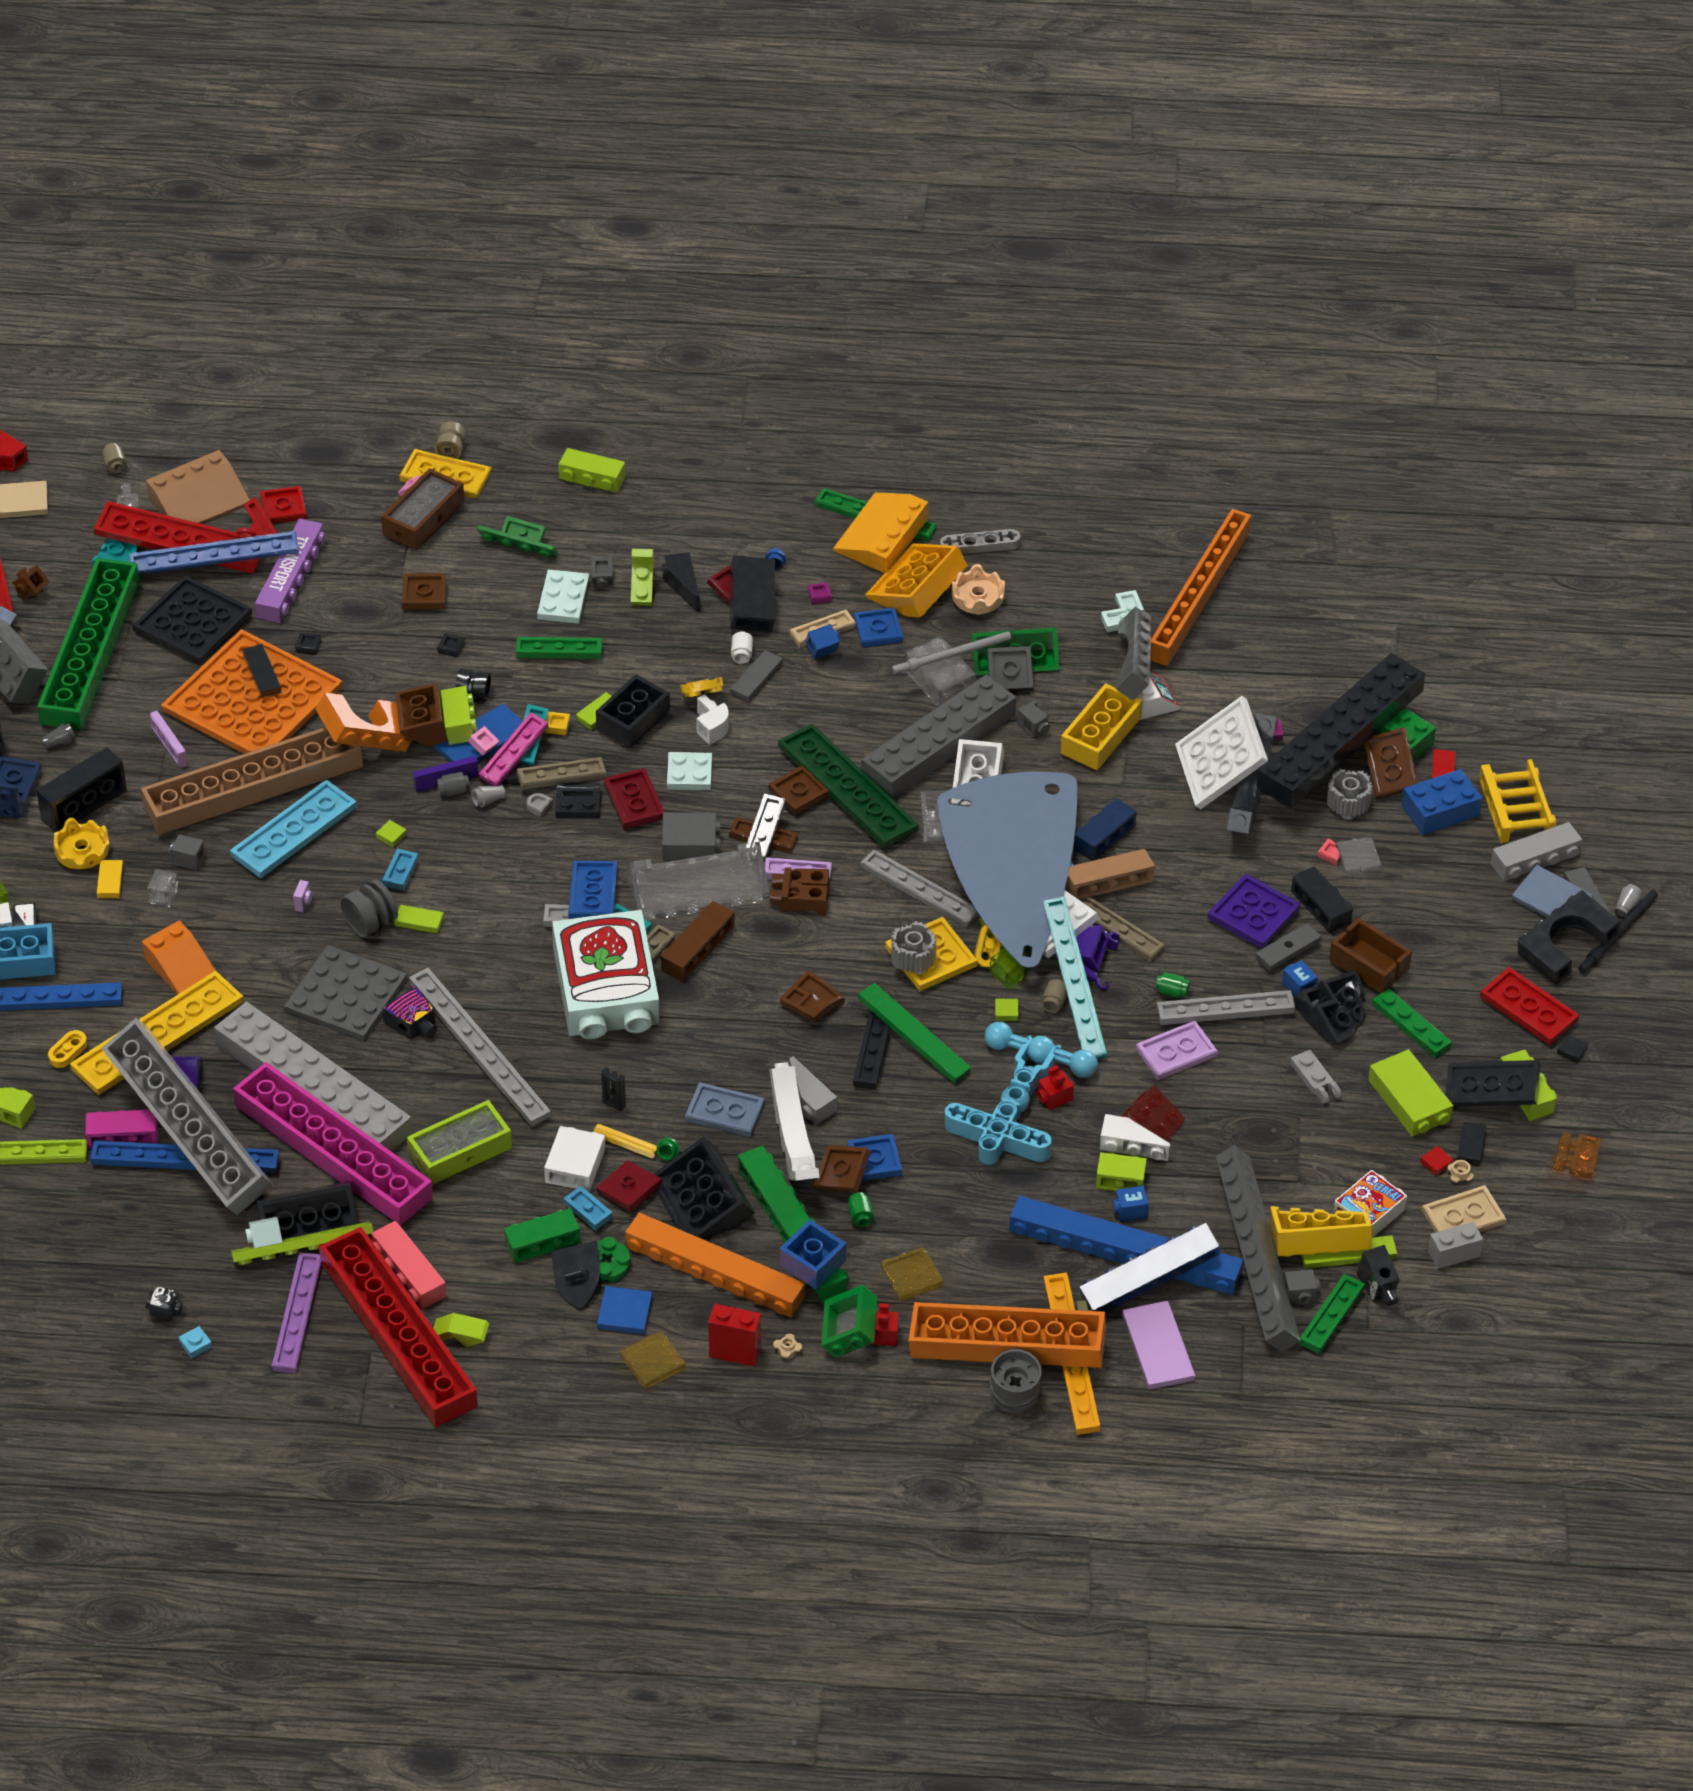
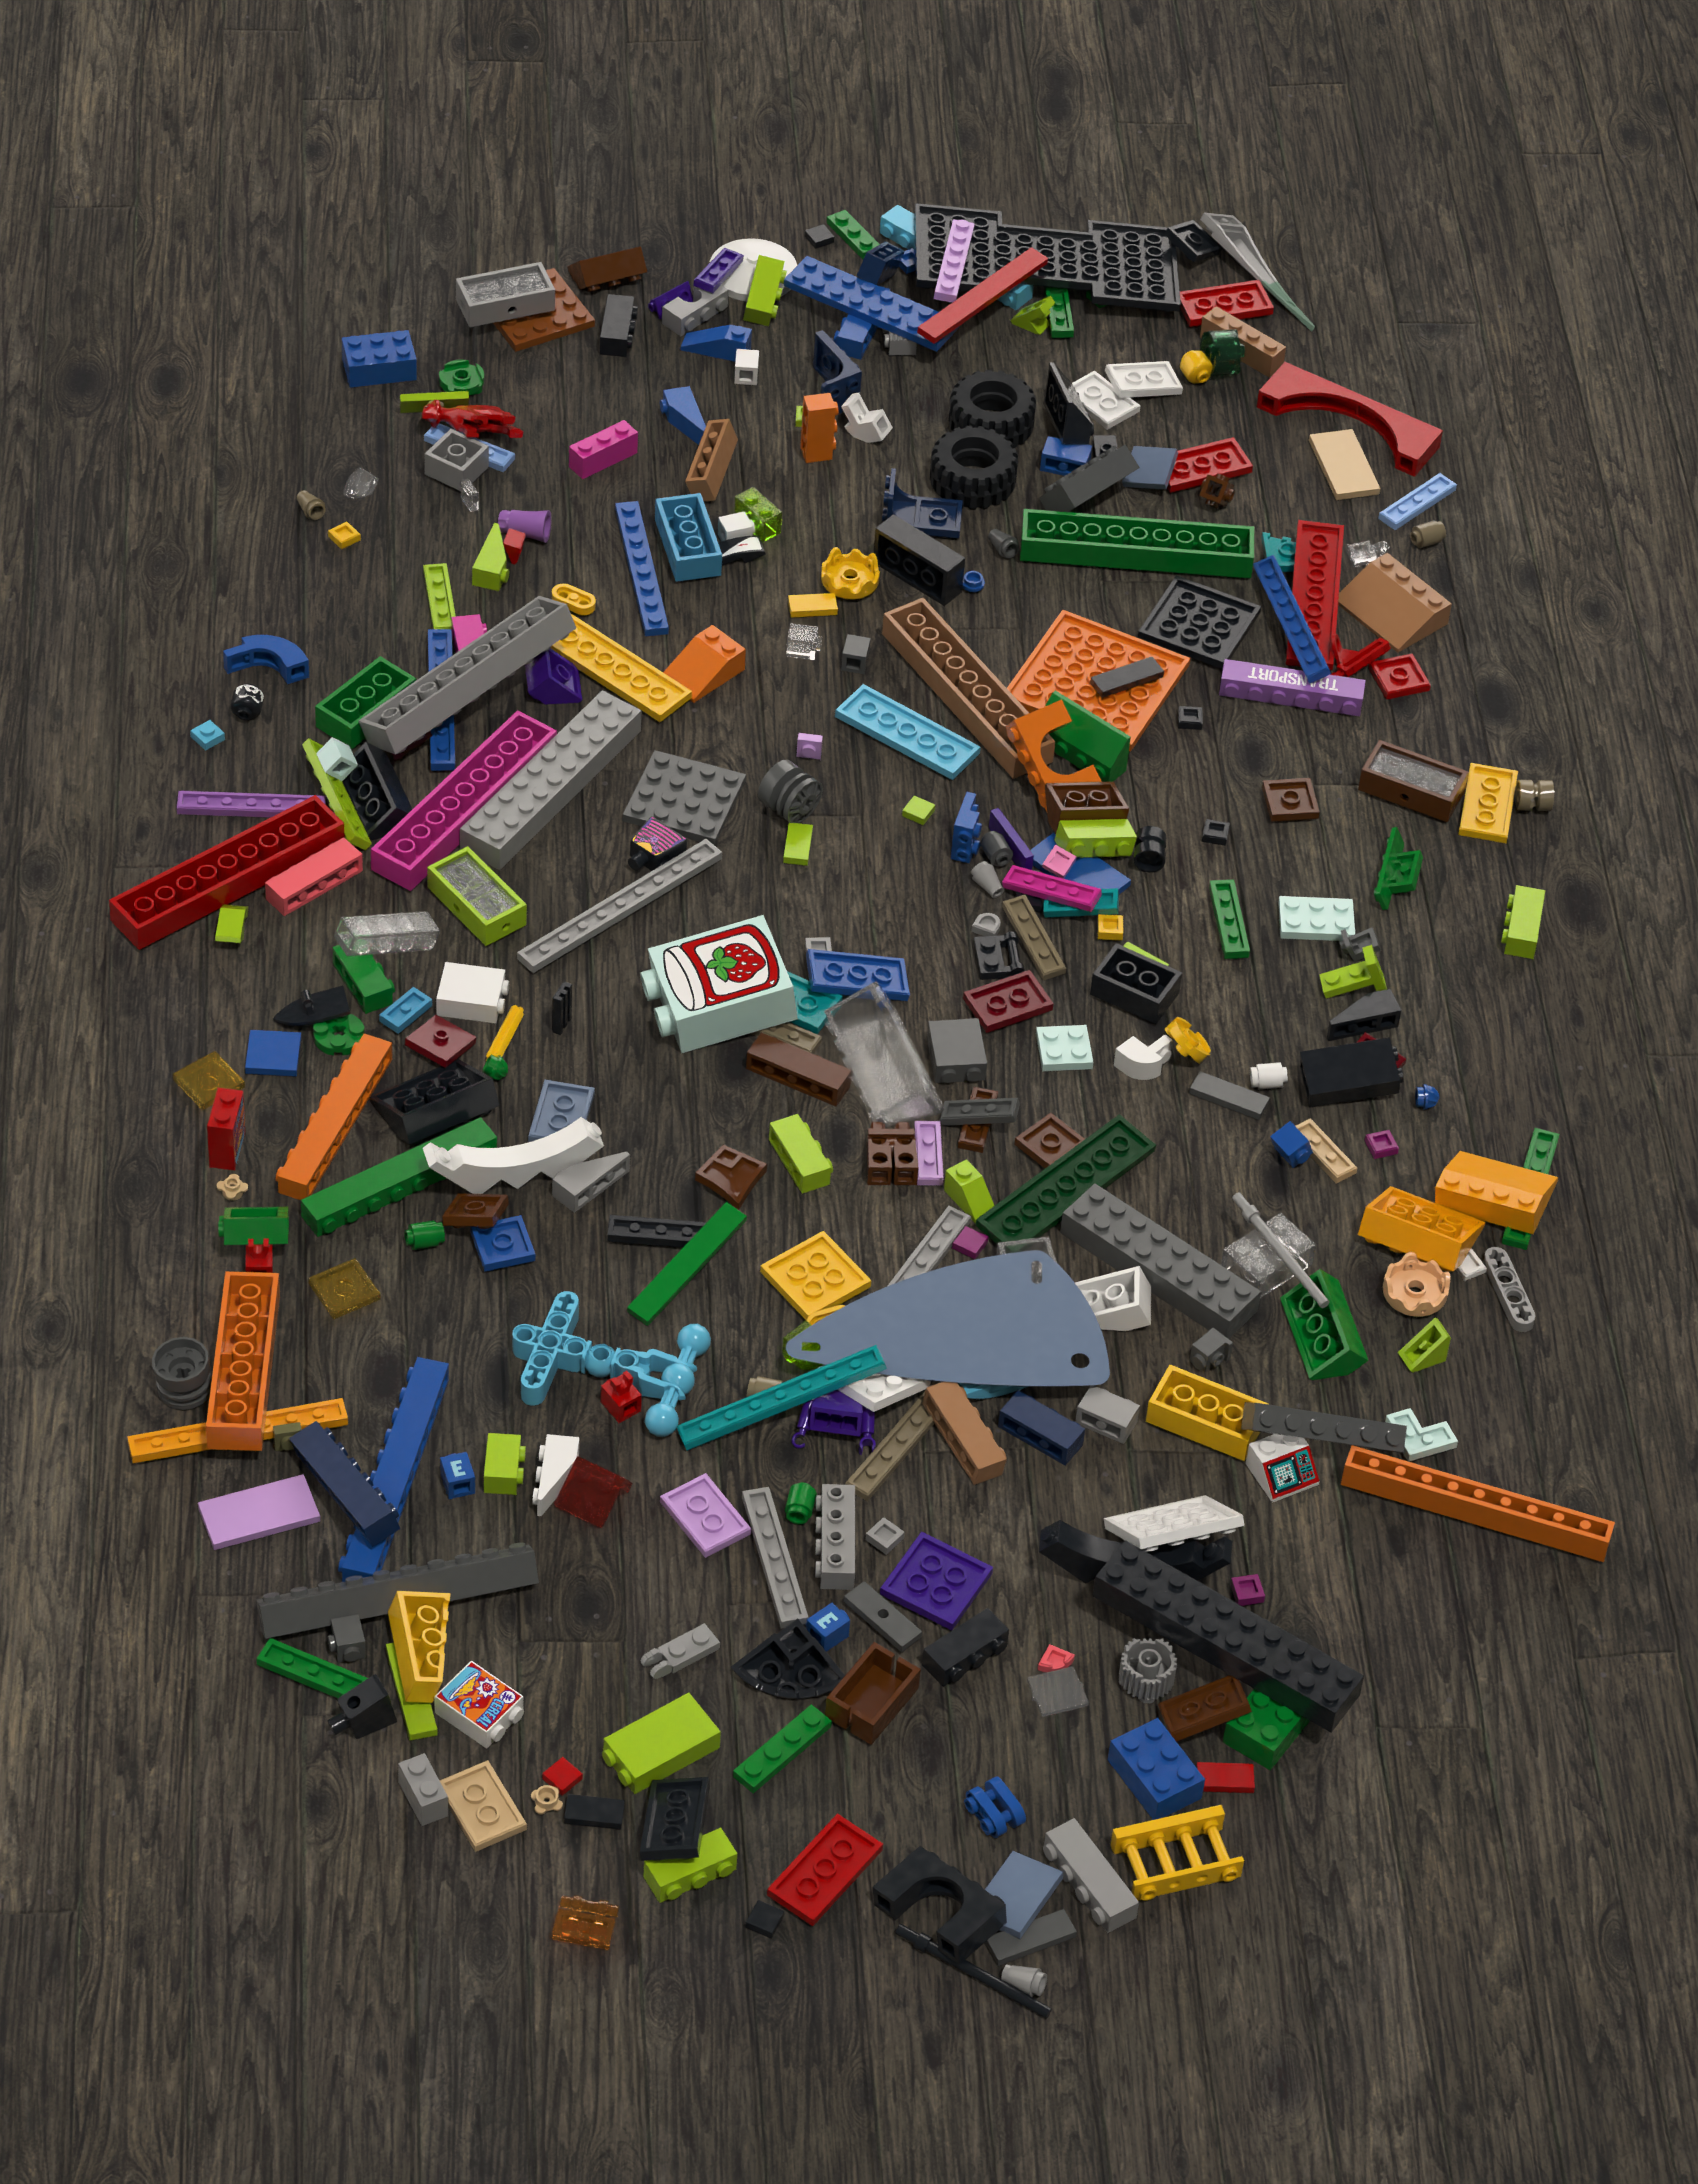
camera: 80 degrees right, 0 degrees up
lavender tile [150,710,187,768] -> none
dark azure plate [382,849,419,891] -> none
blue brick [779,1219,847,1290] -> none
blue tile [854,607,903,648] -> none
light grey brick [891,921,937,975] -> none
dark grey plate [987,646,1033,691] -> none
lime tile [995,999,1018,1021] -> none
none -> blue arch [223,635,309,684]
none -> green brick [315,656,416,749]
none -> clear brick [334,911,440,956]
none -> lime brick [769,1114,833,1194]
none -> light grey brick [815,1484,855,1590]
none -> light grey plate [865,1517,905,1555]
none -> lime slope [944,1159,995,1223]
none -> blue plate [951,792,982,864]
none -> magenta tile [952,1226,988,1259]
none -> blue brick [964,1776,1026,1838]
none -> green slope [1045,690,1131,782]
none -> light grey brick [1075,1385,1140,1444]
none -> light blue tile [1378,473,1457,530]
none -> lime slope [1398,1318,1451,1373]

